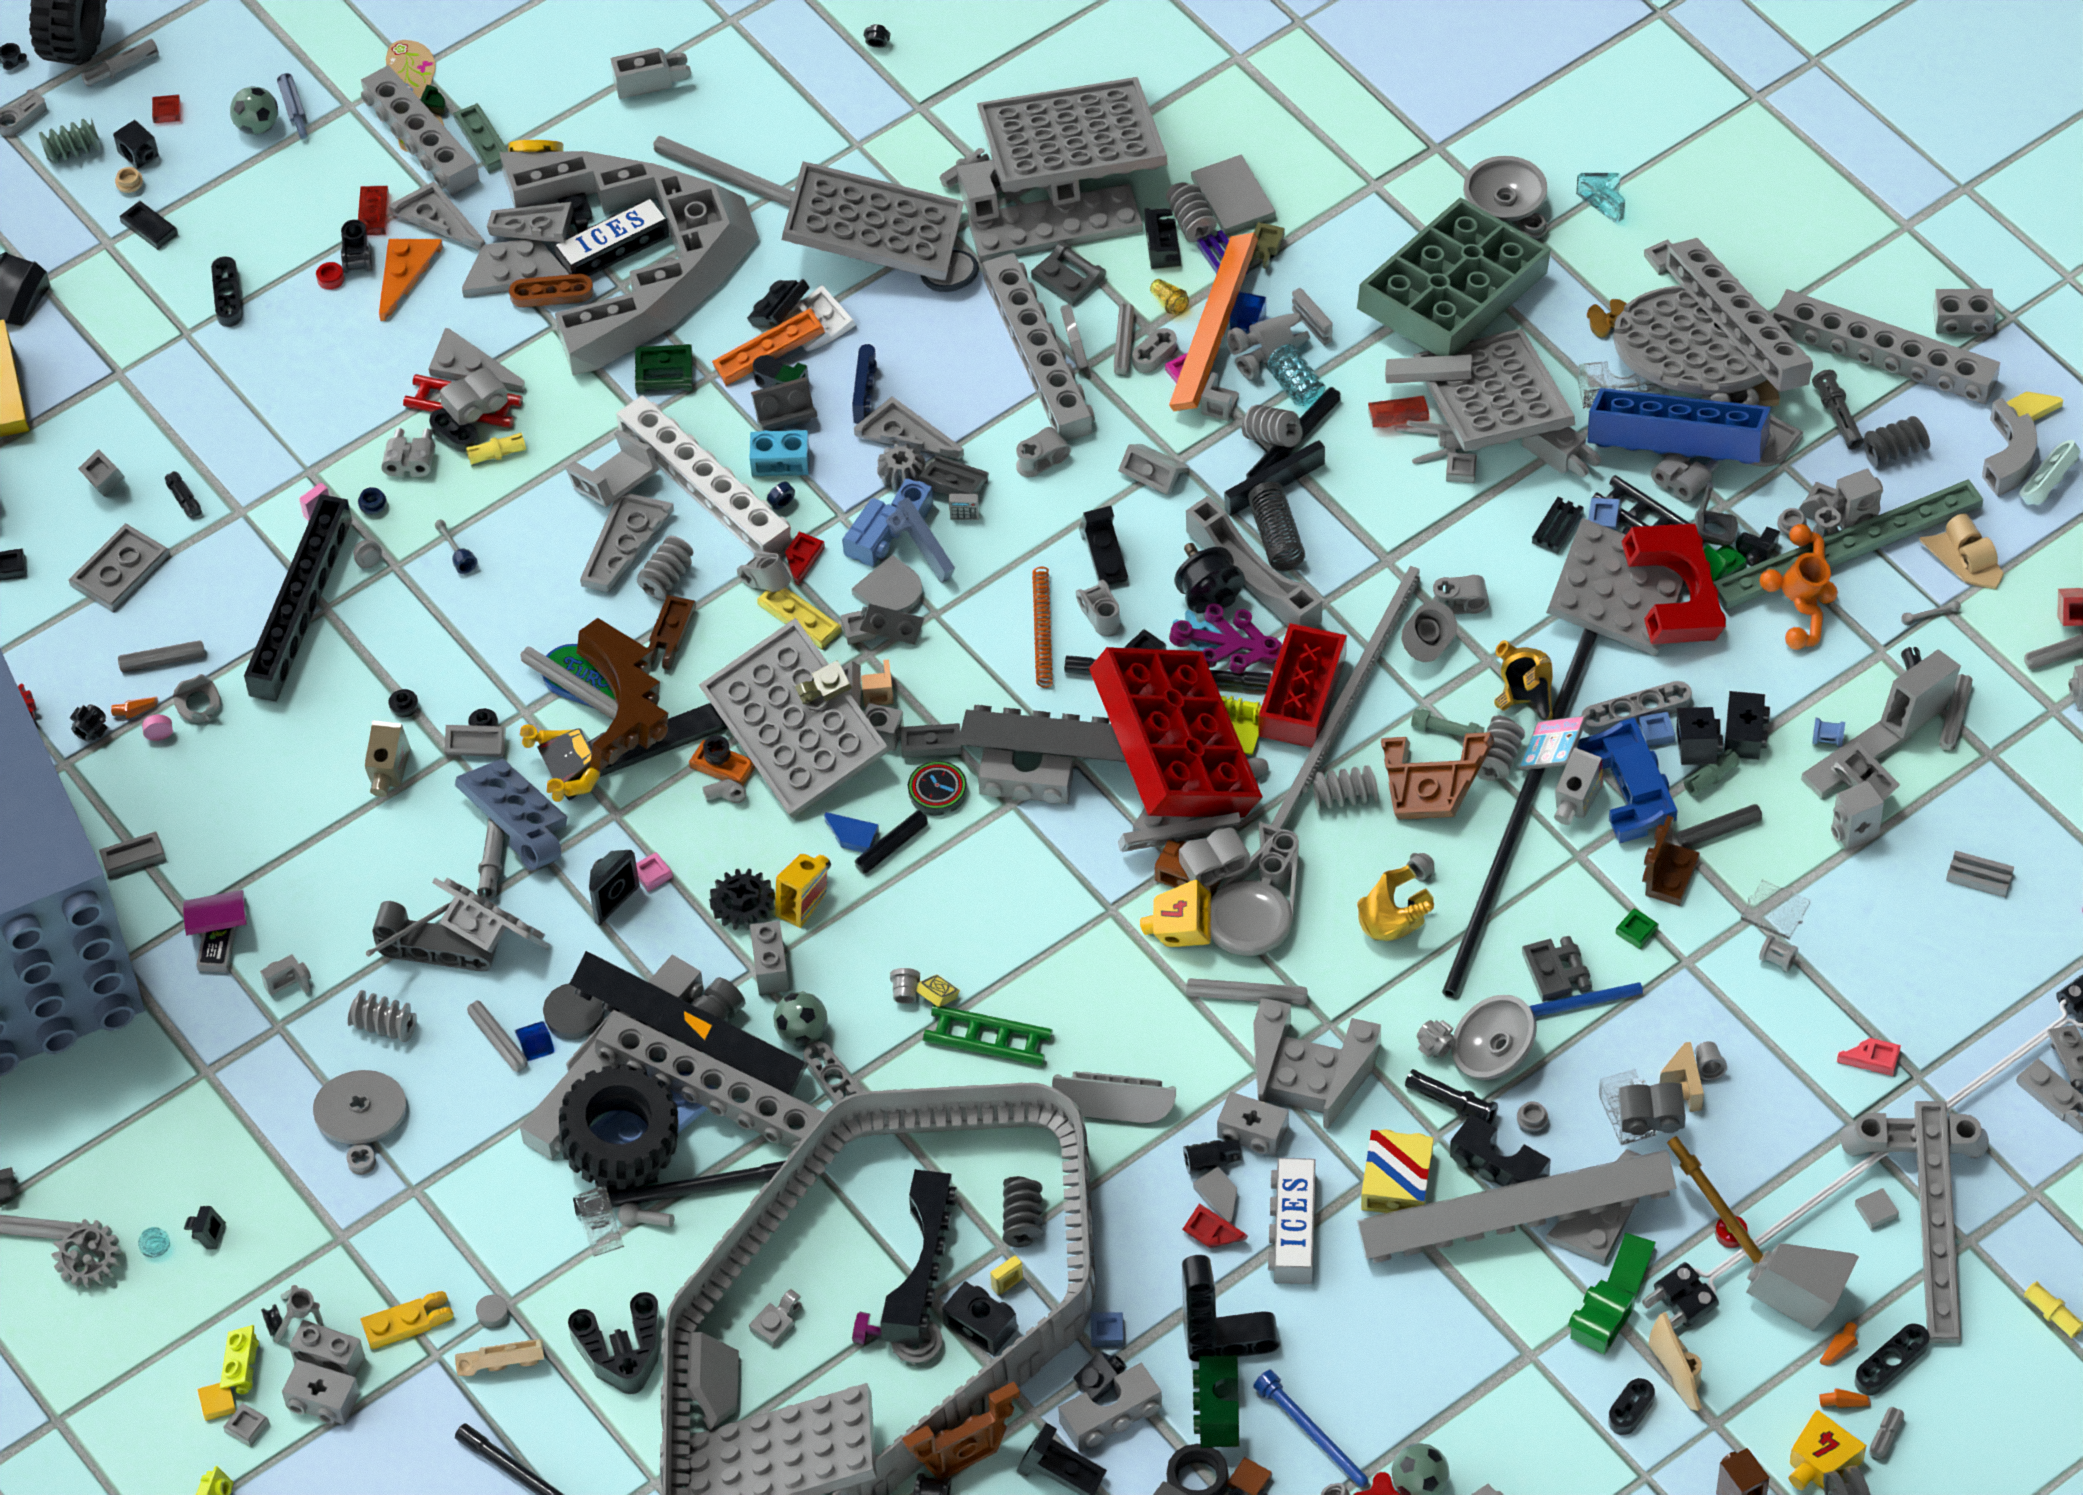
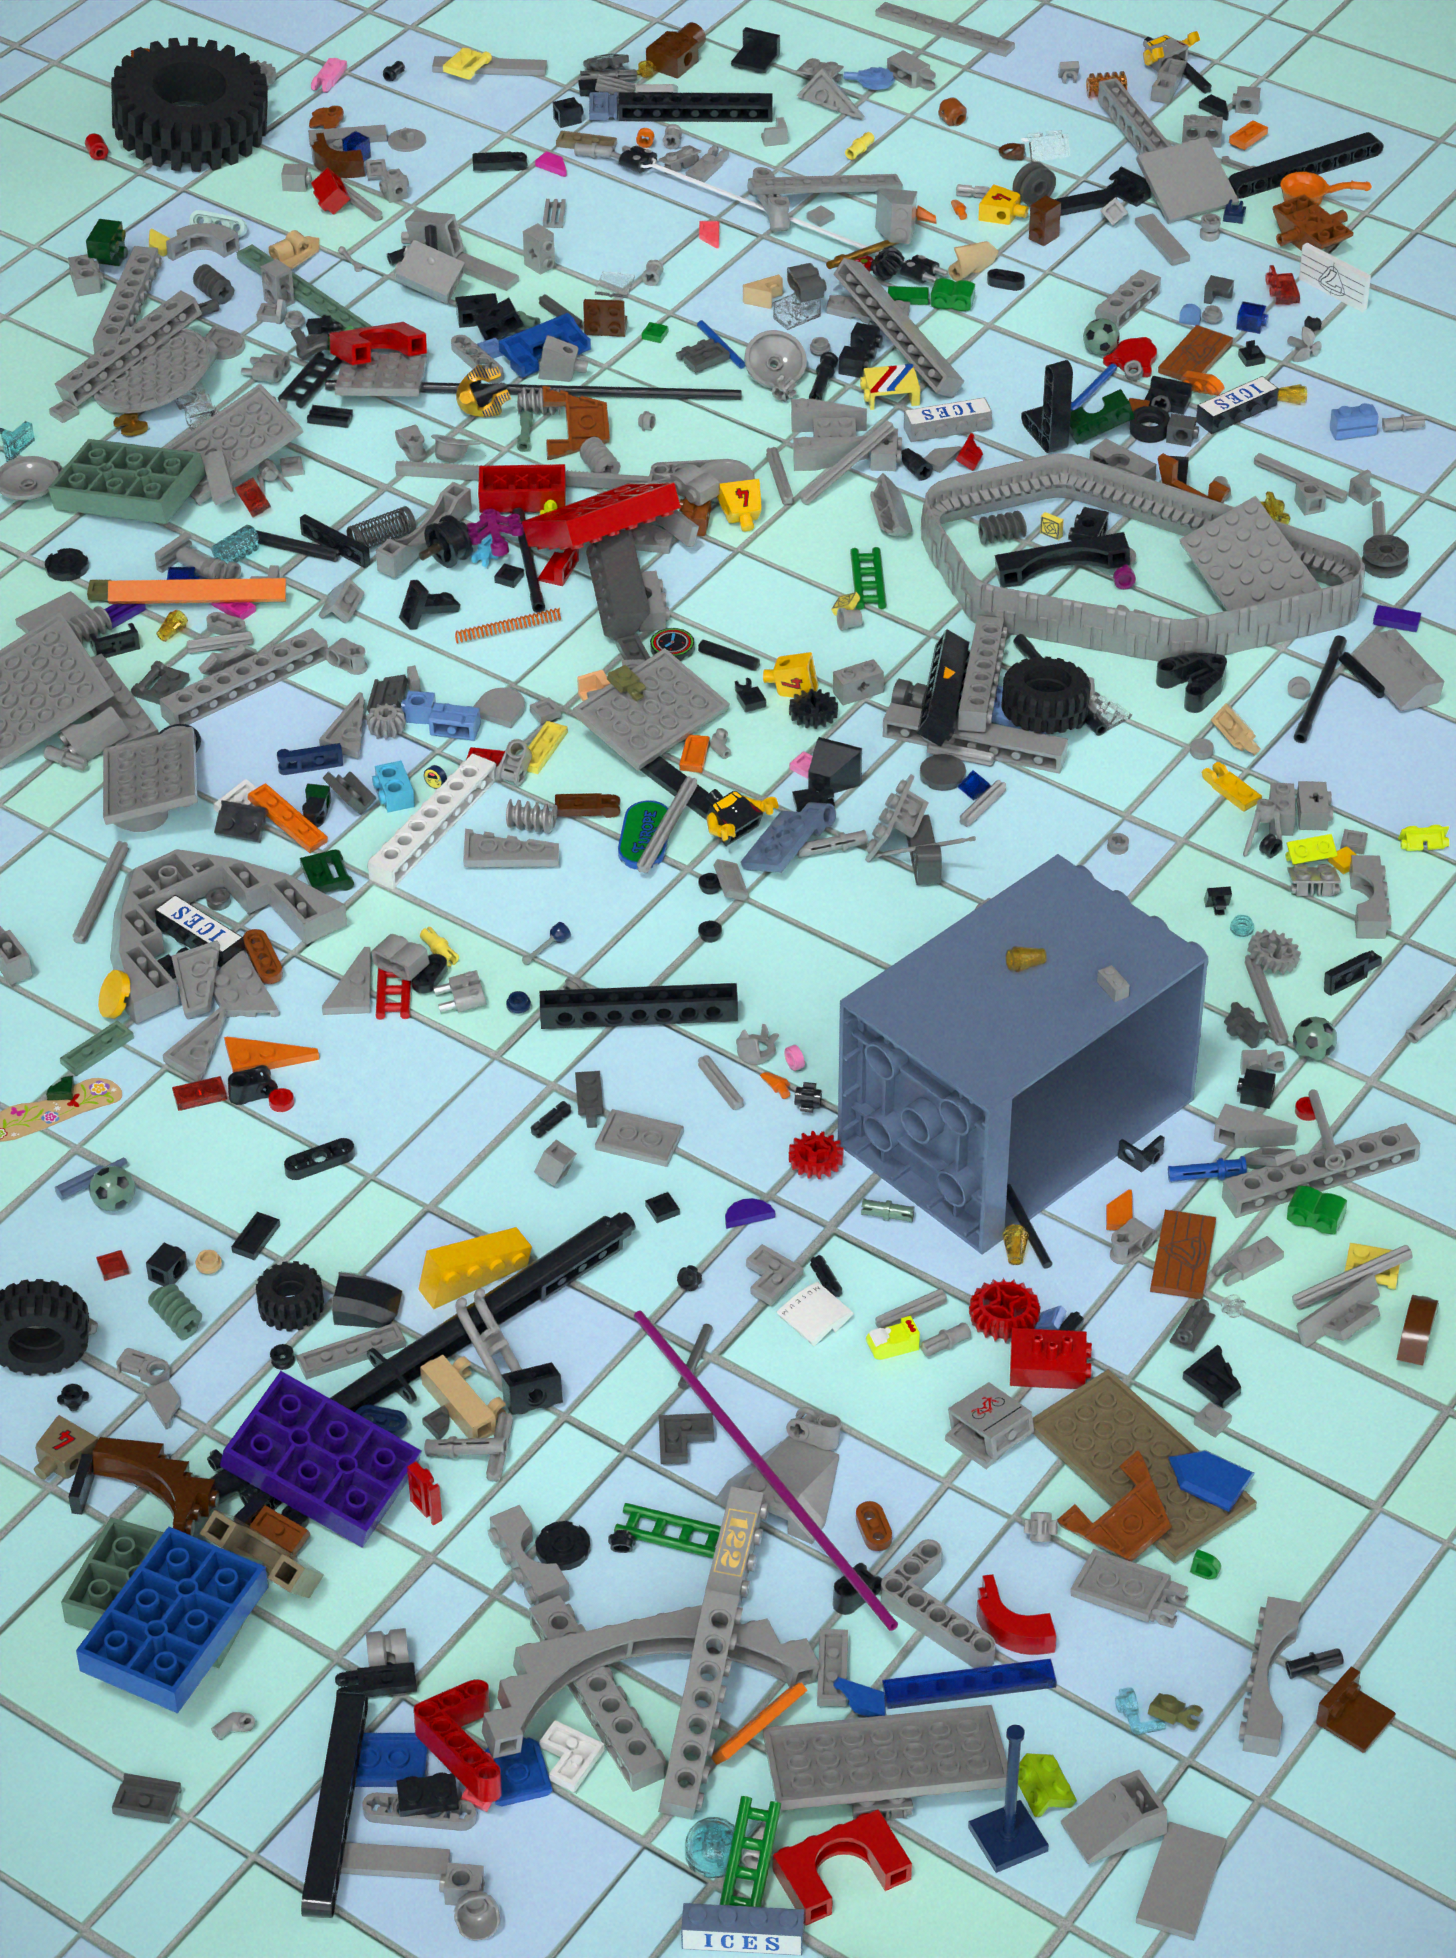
camera: 110 degrees left, 10 degrees down
bright pink tile [299,483,329,521] -> none
light grey piece [313,1070,406,1144] -> none
light grey piece [348,990,417,1042] -> none
light grey brick [361,65,479,195] -> none
dark tan torso [365,720,411,797] -> none
light grey panel [565,430,659,507] -> none
reddish brown arch [576,618,668,771] -> none
black bush [703,735,731,765] -> none
sand green piece [773,991,828,1047] -> none
light grey beam [804,1041,862,1104] -> none
blue tile [824,812,879,853] -> none
dark grey hinge [860,603,924,645] -> none
sand blue hinge [886,497,955,583] -> none
light grey piece [1075,580,1121,636] -> none
light grey piece [1242,404,1302,447] -> none
pearl gold piece [1357,865,1434,941] -> none
piece [1519,716,1588,770] -> none
blue brick [1587,388,1771,464] -> none
medium blue tile [1588,498,1622,531] -> none
light grey piece [1695,1041,1727,1080] -> none
orange wheel [1759,524,1838,650] -> none
medium blue bush [1812,717,1846,747] -> none
light grey bush [1813,506,1841,538] -> none
light grey brick [1831,742,1900,801] -> none
black beam [1854,1323,1930,1395] -> none
none -> black tile [45,548,89,582]
none -> dark green brick [86,219,128,266]
none -> black tyre [256,1261,324,1332]
none -> light grey piece [394,225,465,305]
none -> dark grey hinge [575,1071,603,1128]
none -> black plate [735,678,766,712]
none -> black plate [792,788,835,812]
none -> light grey axle [800,420,895,505]
none -> black gear [870,245,905,281]
none -> light grey plate [1287,676,1310,699]
none -> light grey hinge [1287,864,1341,896]
none -> black hinge [1324,950,1382,996]
none -> light grey arch [1349,855,1391,939]

